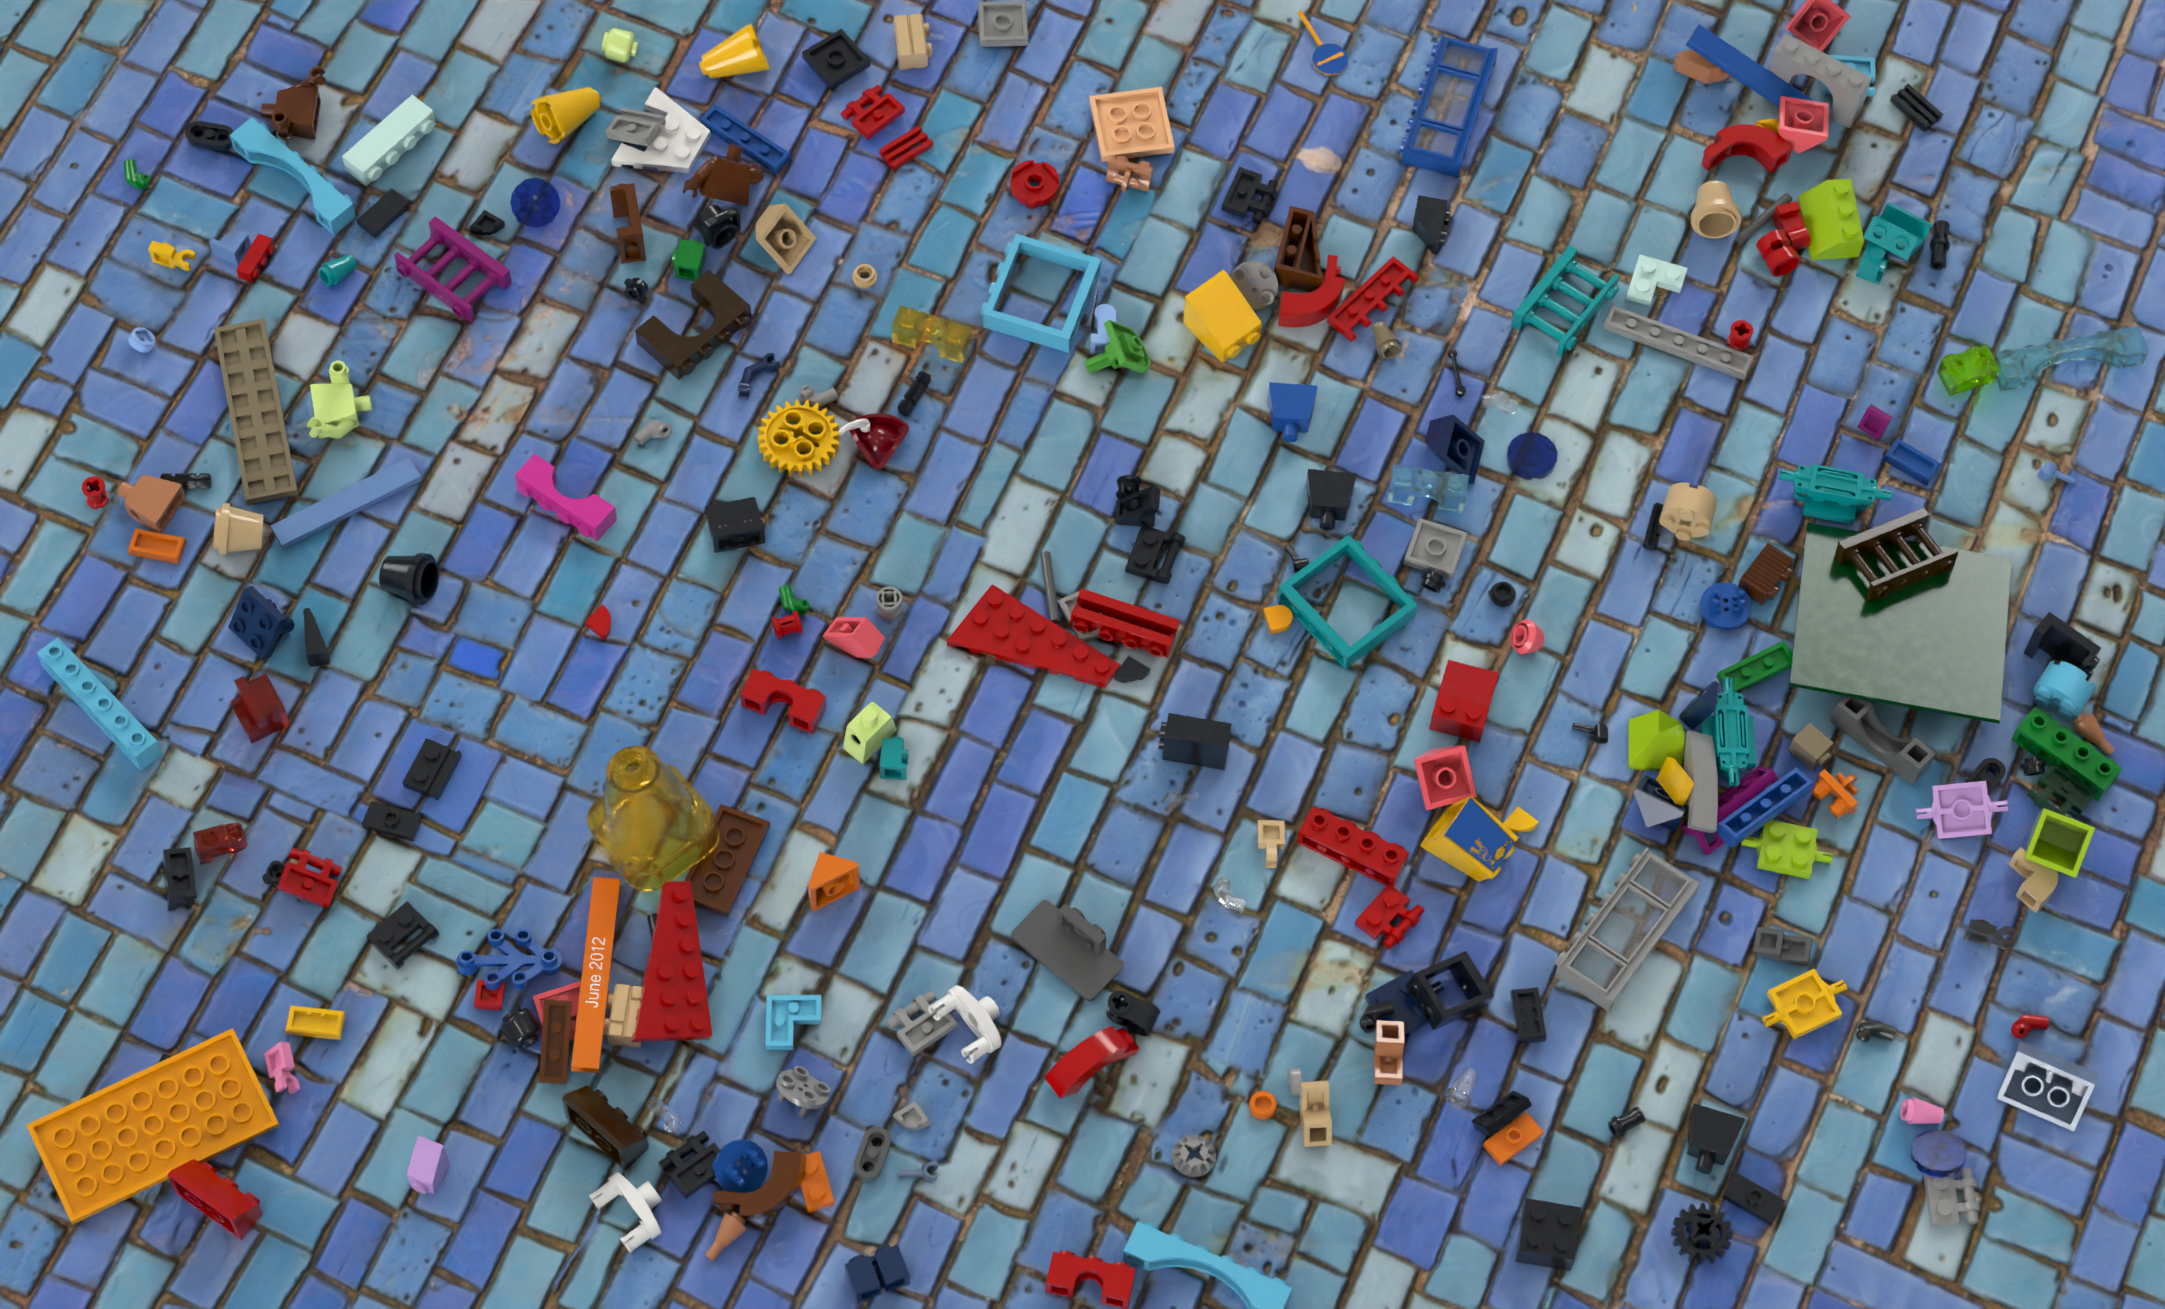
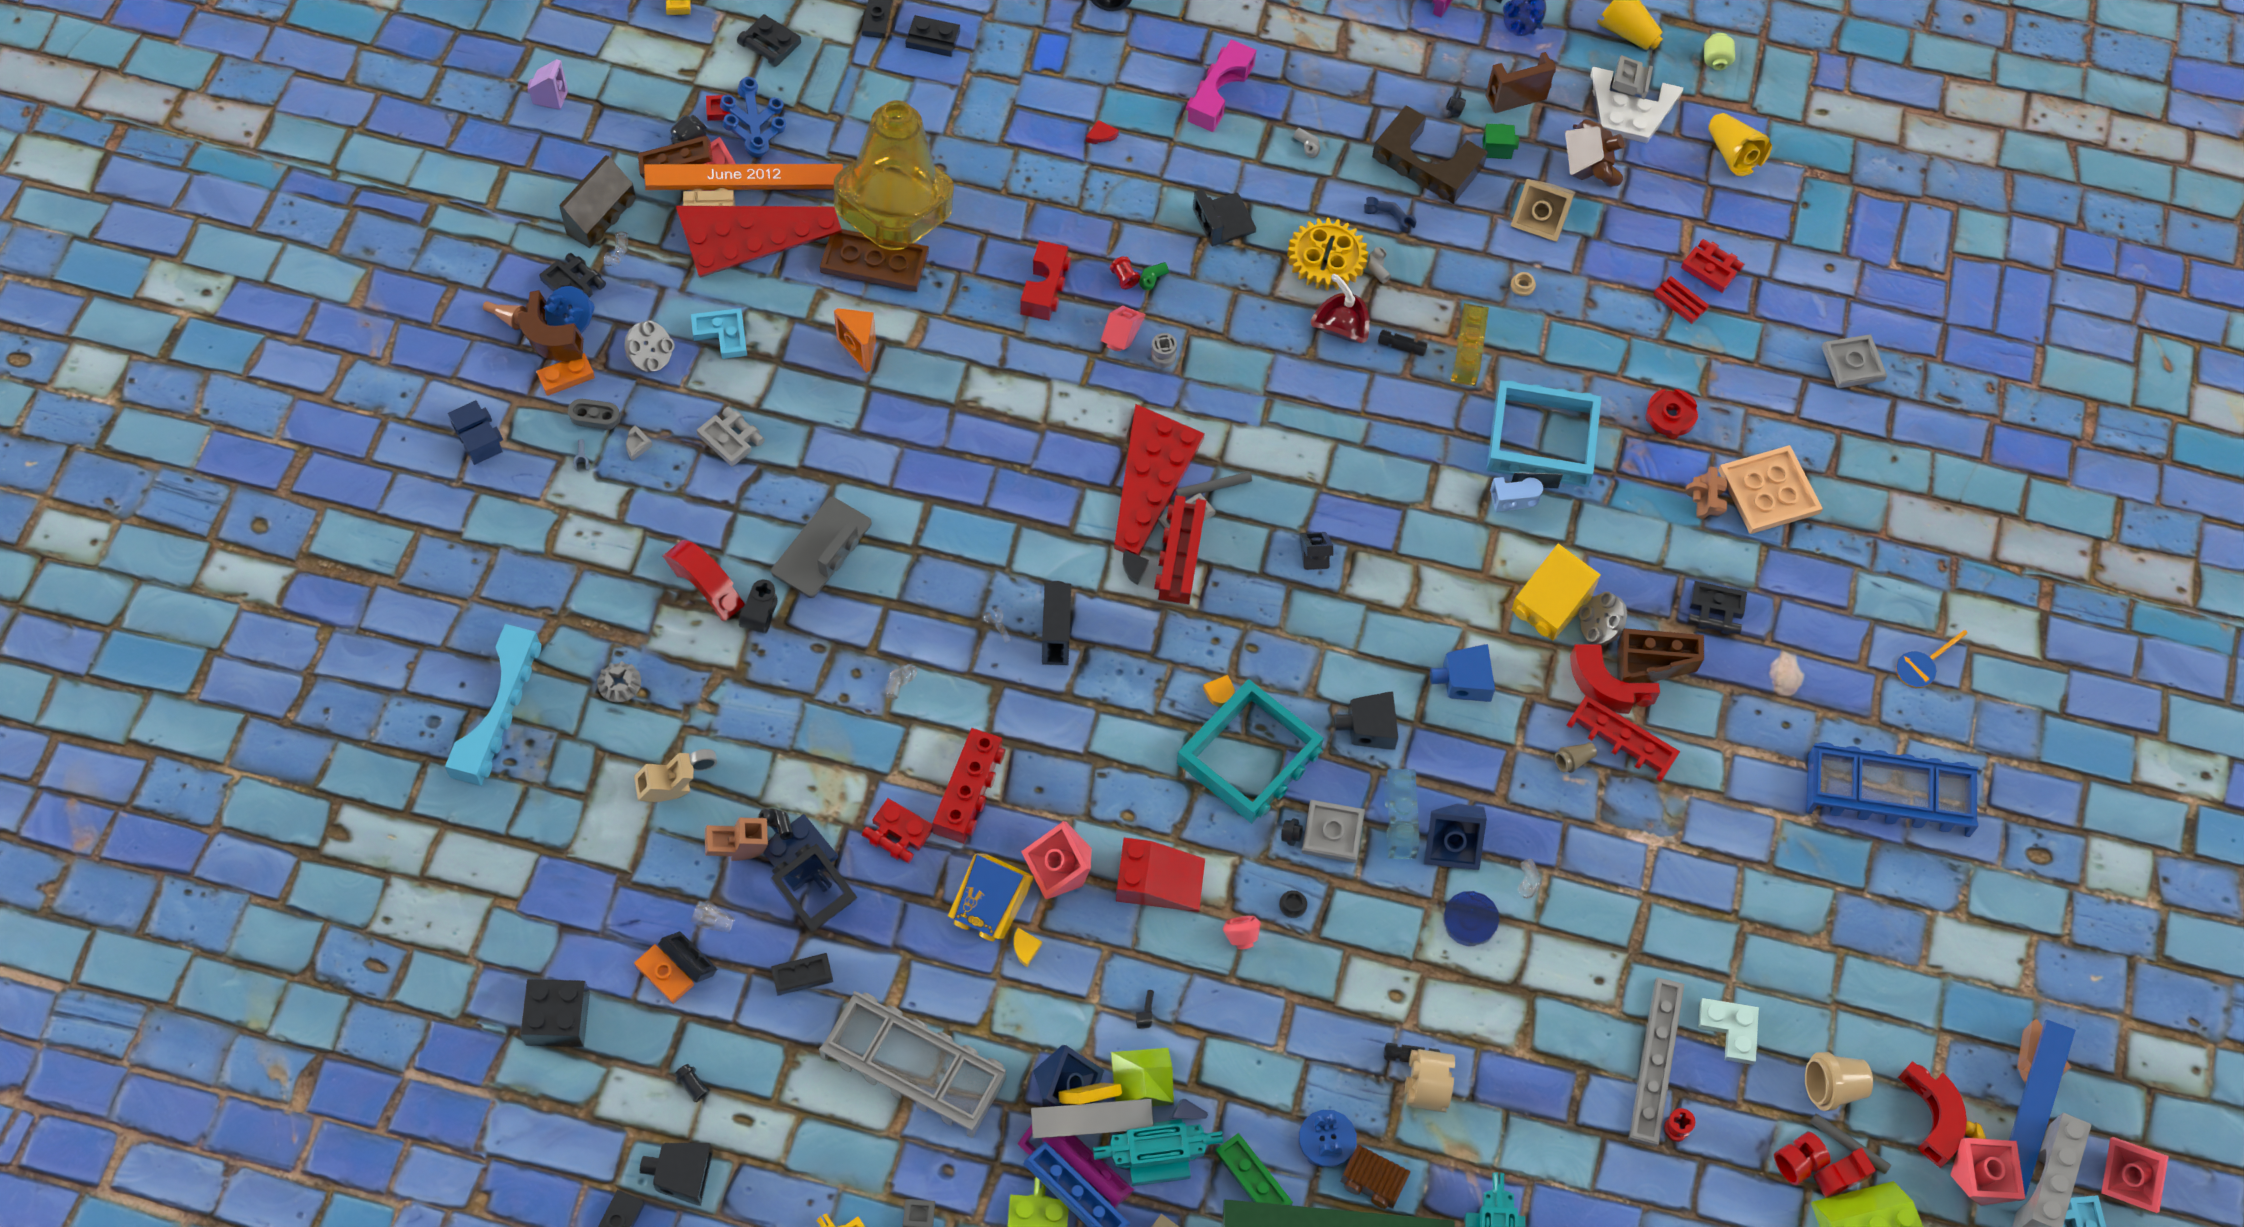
camera: 80 degrees right, 0 degrees up
white connector [588,1172,662,1253] -> none
black piece [694,205,741,249] -> none
blue tile [699,104,792,175] -> none
black plate [802,28,870,90] -> none
yellowish green torso [843,702,897,764] -> none
teal brick [880,737,909,780] -> none
tan brick [894,14,932,70] -> none
white connector [928,985,1001,1064] -> none
red arch [1045,1250,1136,1309] -> none
bright green piece [1085,320,1151,374] -> none
black plate [1116,475,1142,499] -> none
black plate [1125,525,1186,584] -> none
orange tile [1249,1091,1277,1120] -> none
tan plate [1257,820,1285,868] -> none
black hand [1284,544,1309,574] -> none
black slope [1412,195,1451,255] -> none
black hinge [1448,349,1466,397] -> none
teal fence [1511,245,1619,357] -> none
black gear [1671,1203,1733,1265] -> none

